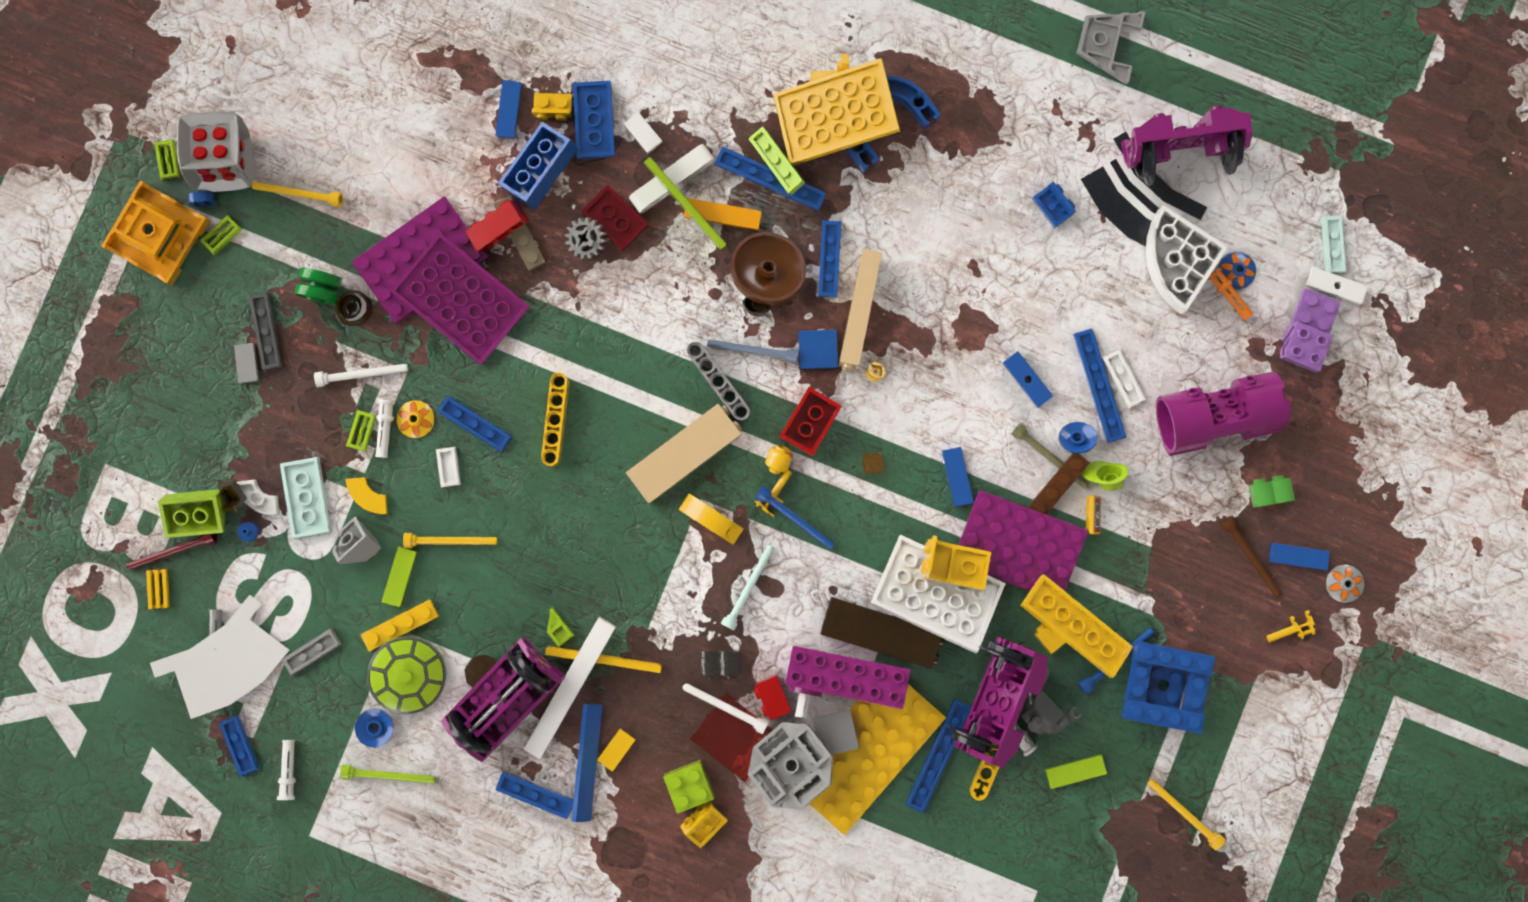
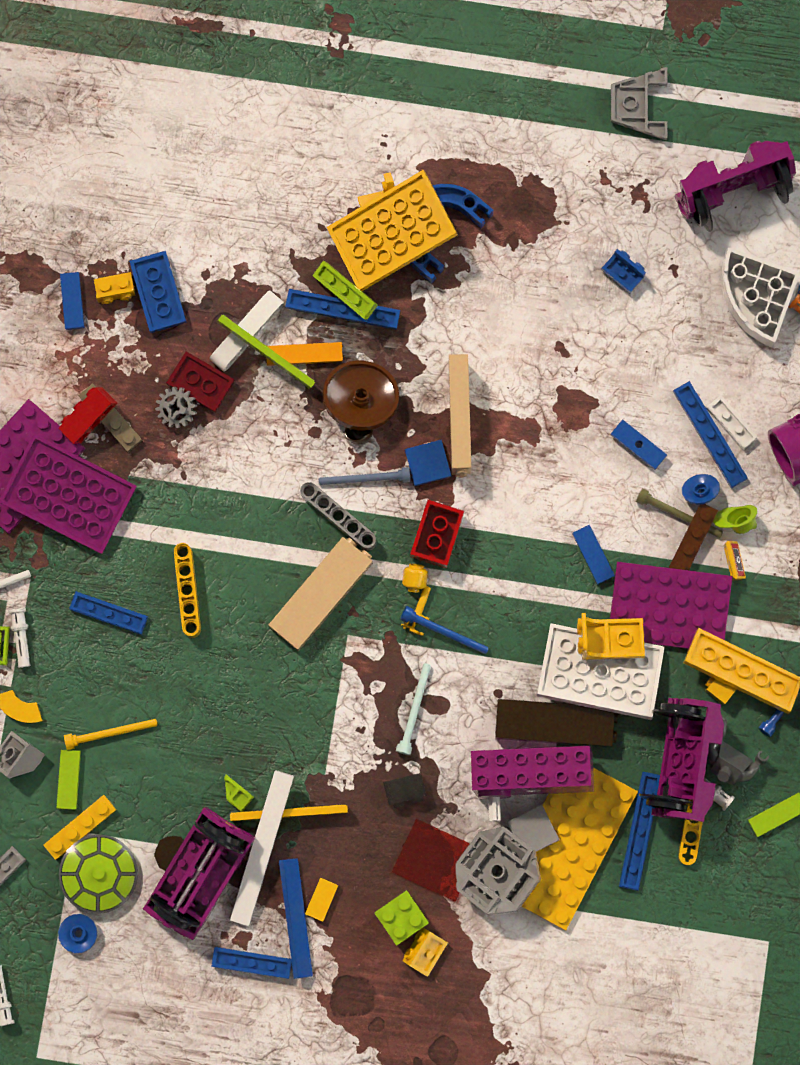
camera: 10 degrees left, 5 degrees down
lime piece [340,764,436,784] -> none
yellow dish [396,401,435,438] -> none
white tile [436,447,461,488] -> none
blue brick [498,122,578,210] -> none
white tile [624,112,662,154] -> none
yellow arch [679,494,743,545] -> none
white piece [683,684,769,735] -> none
red brick [753,674,792,721] -> none
blue plate [818,220,841,298] -> none
clear orange tile [862,452,884,474] -> none
yellow tile [865,362,885,382] -> none
black sticker [1081,132,1207,247] -> none

